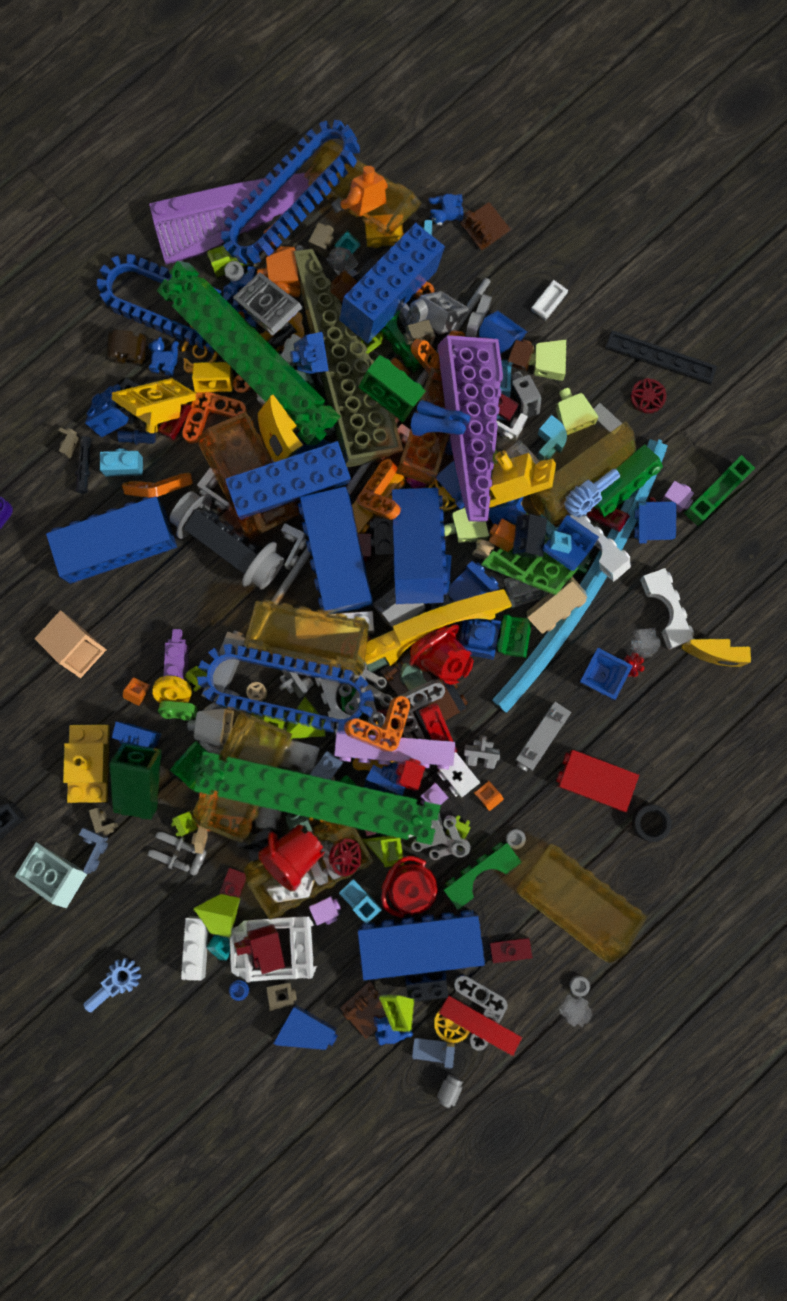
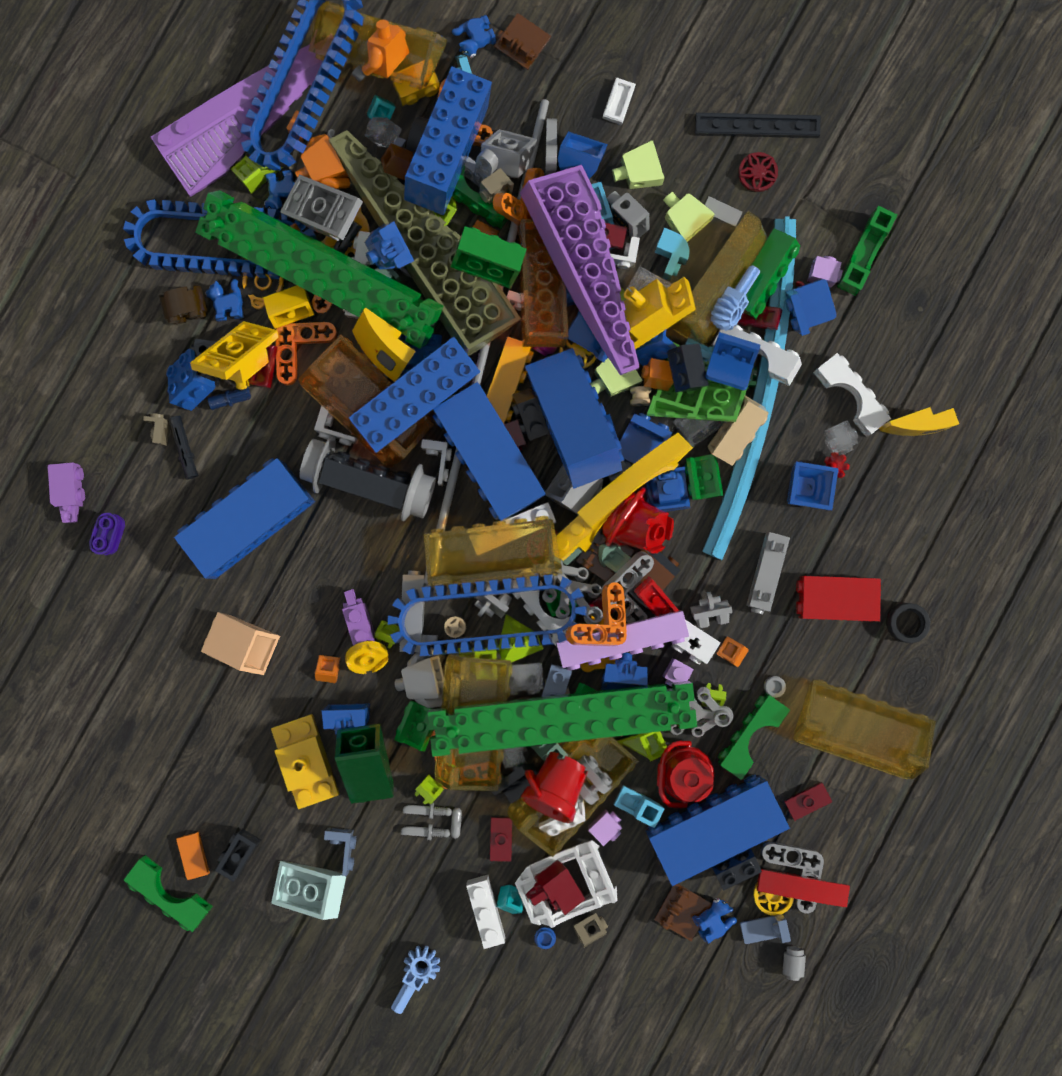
camera: 25 degrees left, 5 degrees up
dark tan bracket [89,808,118,835] -> none
medium azure brick [100,449,143,476] -> none
orange beam [122,473,193,498] -> none
bright green plate [158,701,198,721] -> none
tan plate [192,826,208,854] -> none
lime slope [193,894,240,938] -> none
light grey tile [224,261,244,281] -> none
blue slope [274,1004,338,1050] -> none
dark tan brick [309,223,334,257] -> none
dark red wheel [329,838,361,876] -> none
orange beam [357,459,401,520] -> none
lime slope [379,995,414,1032] -> none
red brick [395,758,425,790] -> none
blue piece [411,400,471,436] -> none
reddish brown brick [508,339,534,371] -> none
medium azure tile [550,530,572,554] -> none
clear brick [559,994,592,1027] -> none
light grey tile [569,975,590,997] -> none

